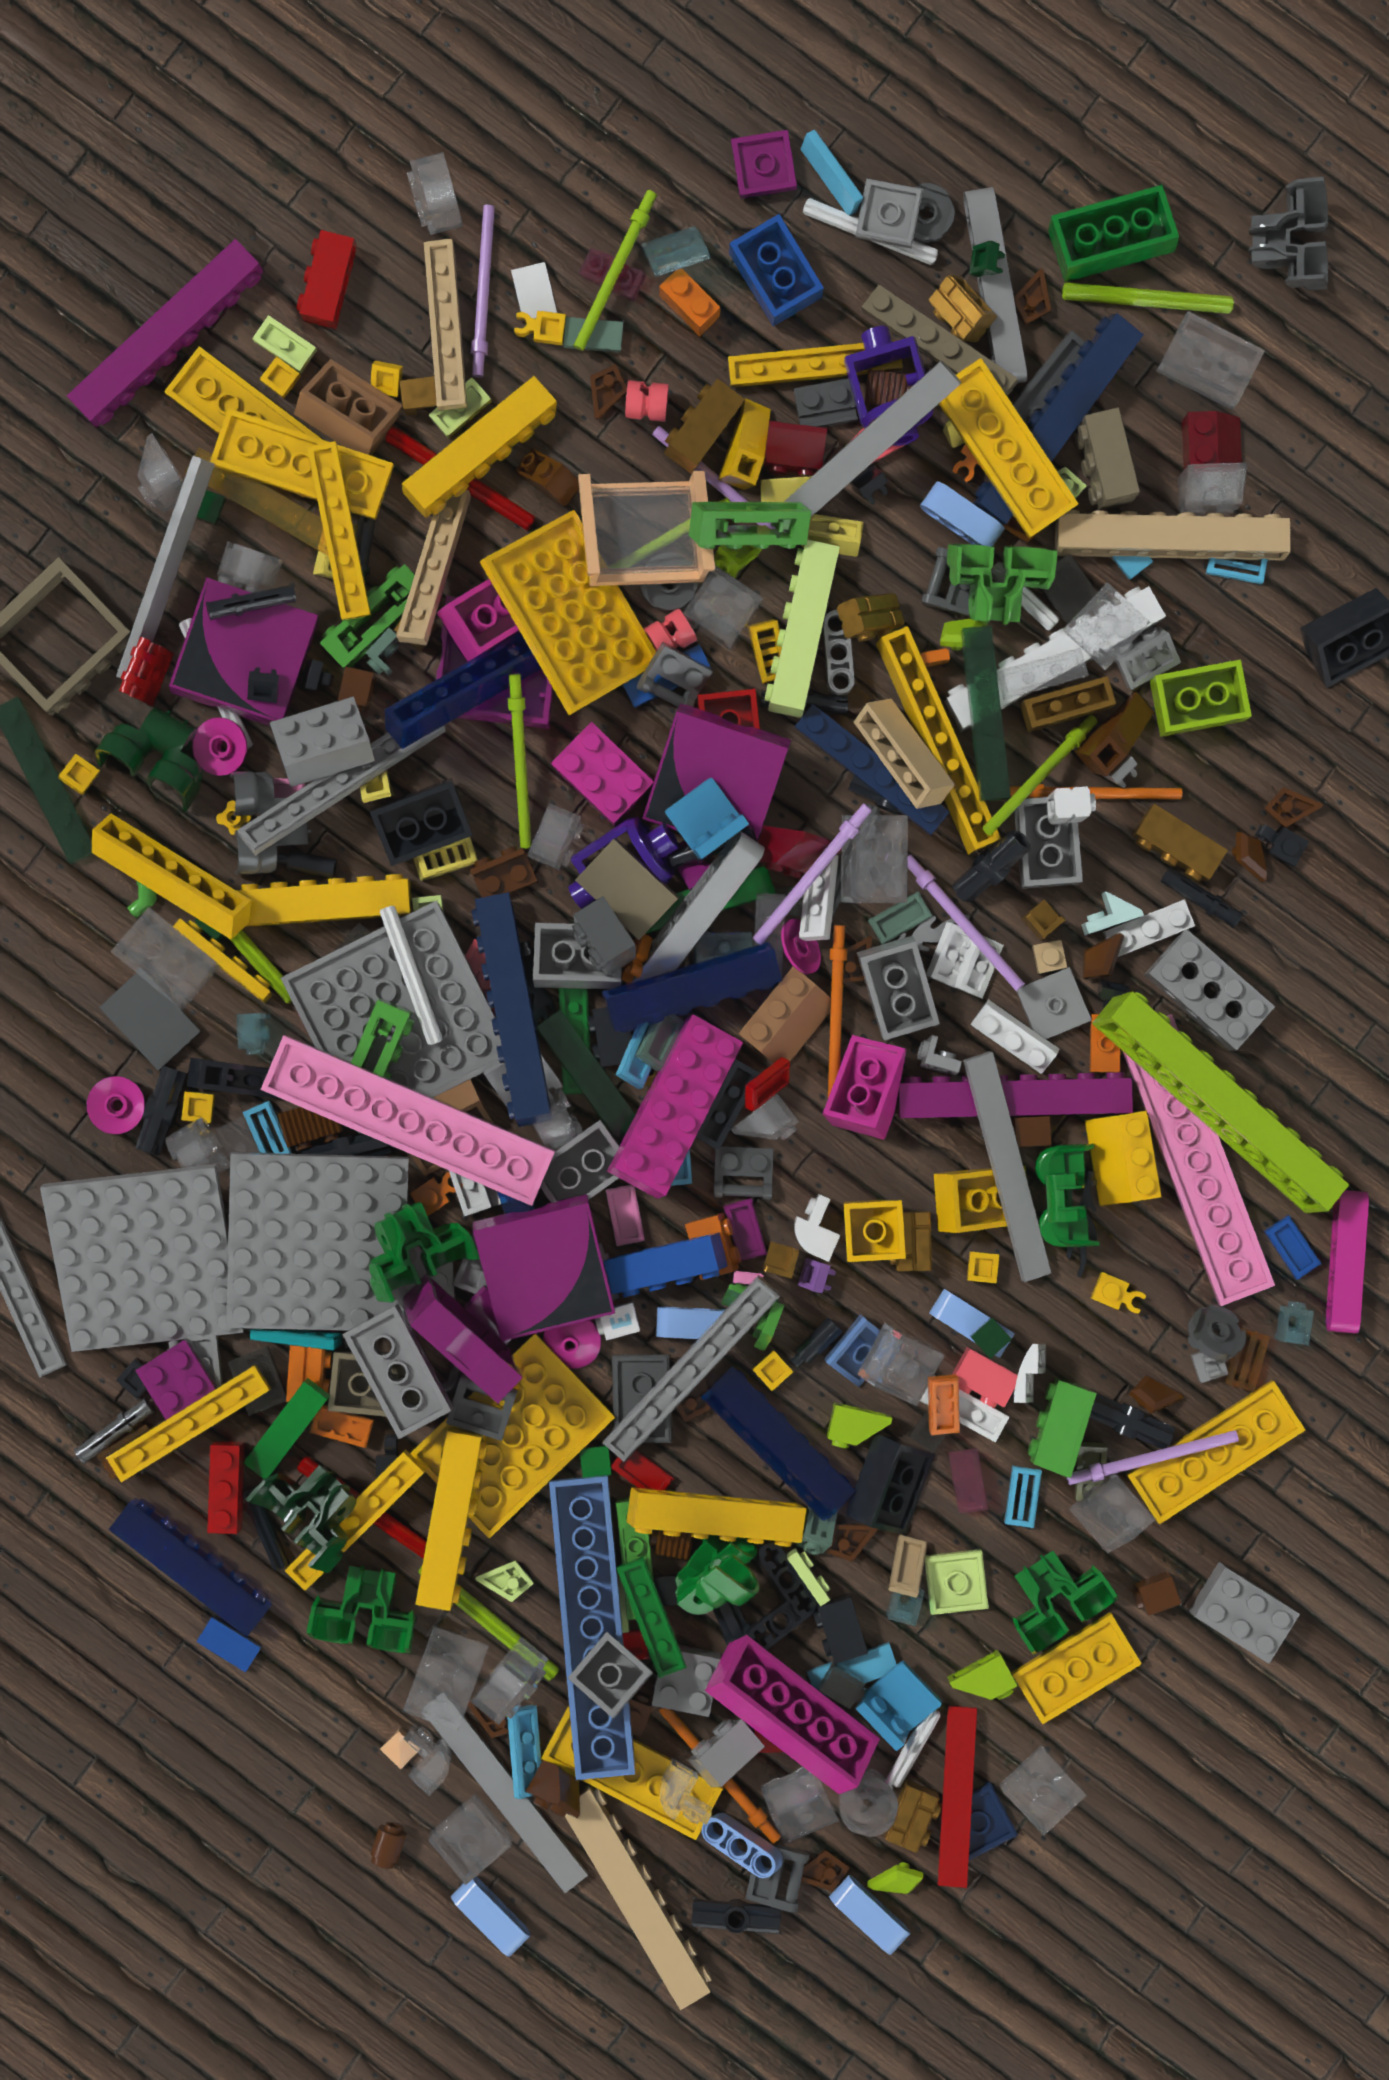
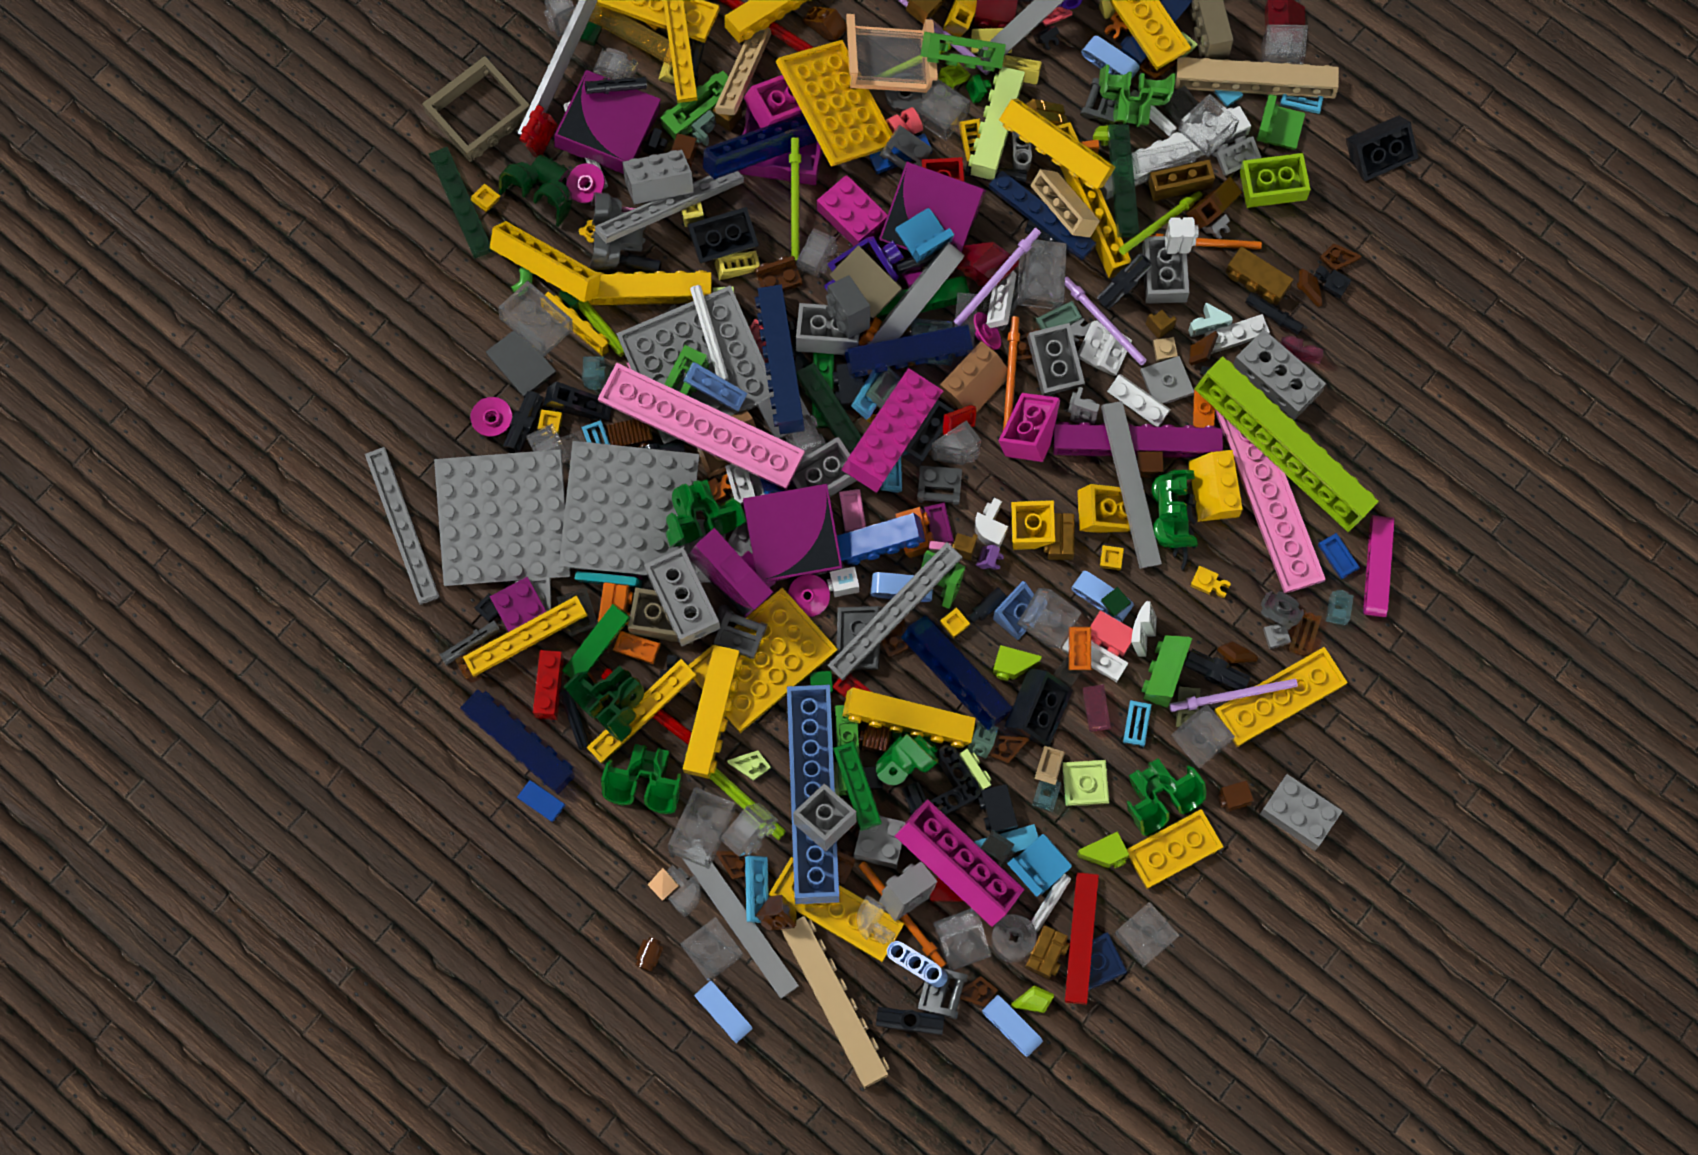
camera: 10 degrees right, 15 degrees down
black tile [247,667,279,703] -> none
none -> medium blue plate [683,362,747,412]
none -> green tile [966,75,992,104]
none -> yellow brick [999,99,1116,189]
none -> bright green bracket [1256,94,1305,150]
none -> clear pink slope [1280,336,1323,364]

